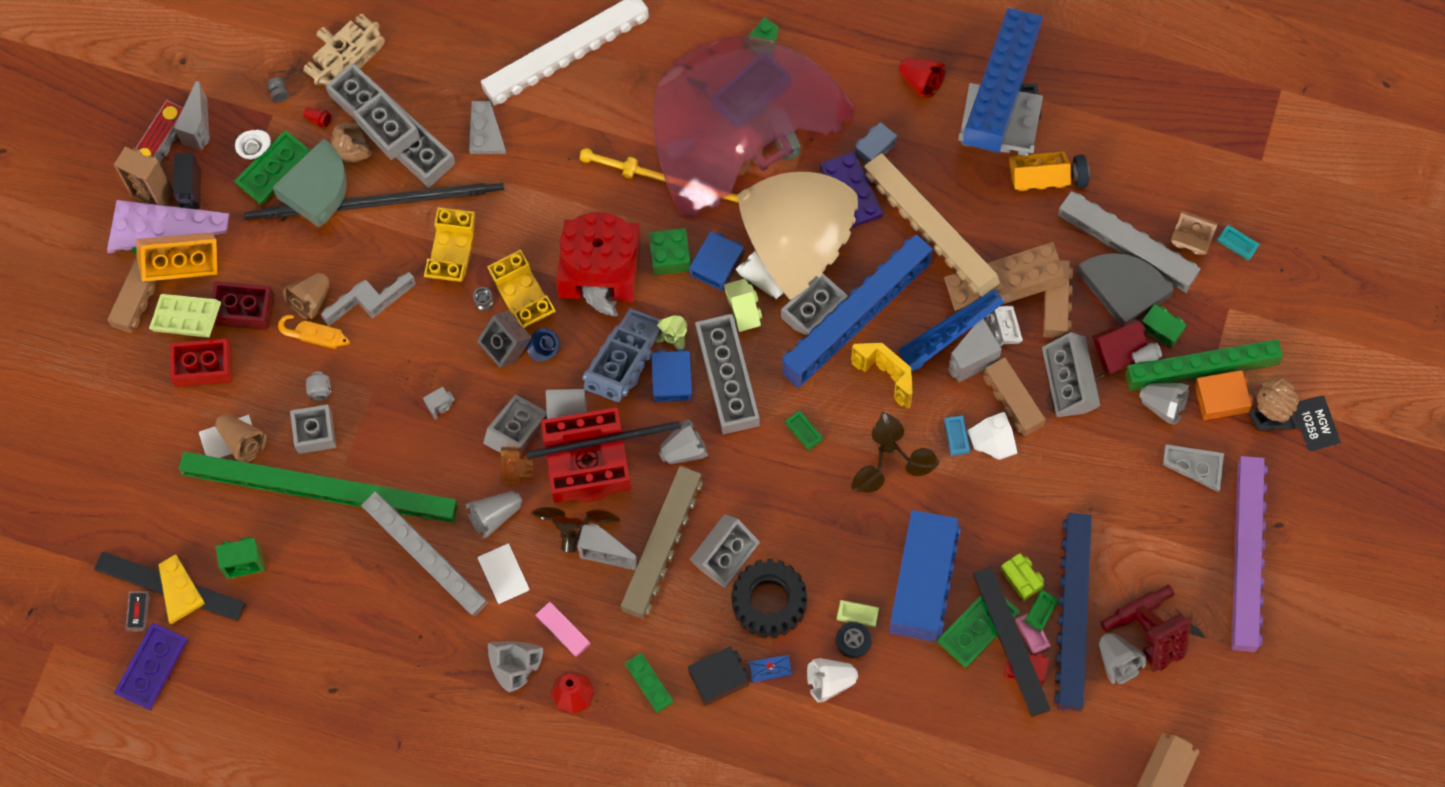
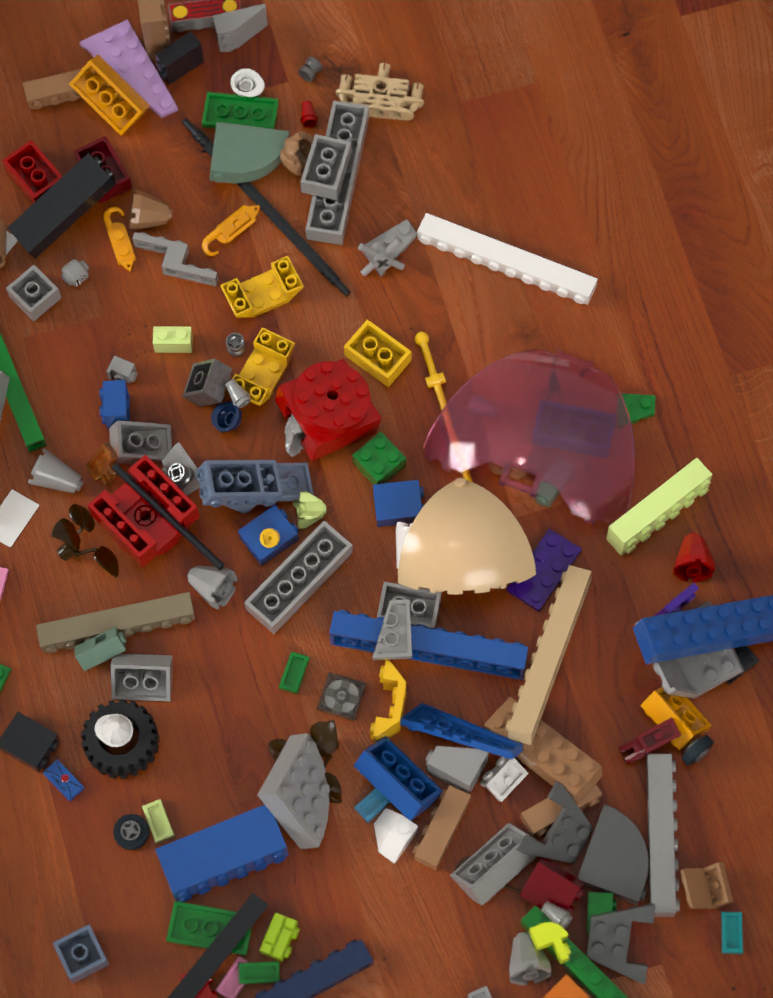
camera: 55 degrees right, 0 degrees up
yellowish green plate [149,294,221,338] -> none
light grey slope [577,524,638,570] -> none
yellowish green brick [724,279,762,332] -> none
white cone [807,658,858,702] -> none
sand blue brick [855,122,897,164] -> none
none -> black brick [7,153,116,258]
none -> sand blue brick [53,924,110,983]
none -> sand green brick [74,626,127,671]
none -> white piece [95,714,133,747]
none -> blue brick [99,380,130,431]
none -> yellowish green brick [153,326,193,353]
none -> flat silver wheel [168,463,194,486]
none -> light orange plate [202,205,260,256]
none -> light grey cone [225,379,251,408]
none -> light grey brick [258,733,330,849]
none -> yellow tile [260,528,280,548]
none -> clear smoke piece [317,672,367,721]
none -> yellow brick [344,319,412,387]
none -> blue brick [353,736,442,821]
none -> light grey bar [358,237,405,276]
none -> light grey wing [372,599,412,660]
none -> dark grey wing [517,782,594,864]
none -> neon yellow brick [529,922,571,964]
none -> dark grey wing [586,903,656,984]
none -> yellowish green brick [606,458,712,556]
none -> dark red plate [618,718,681,765]
none -> dark purple plate [654,583,699,616]

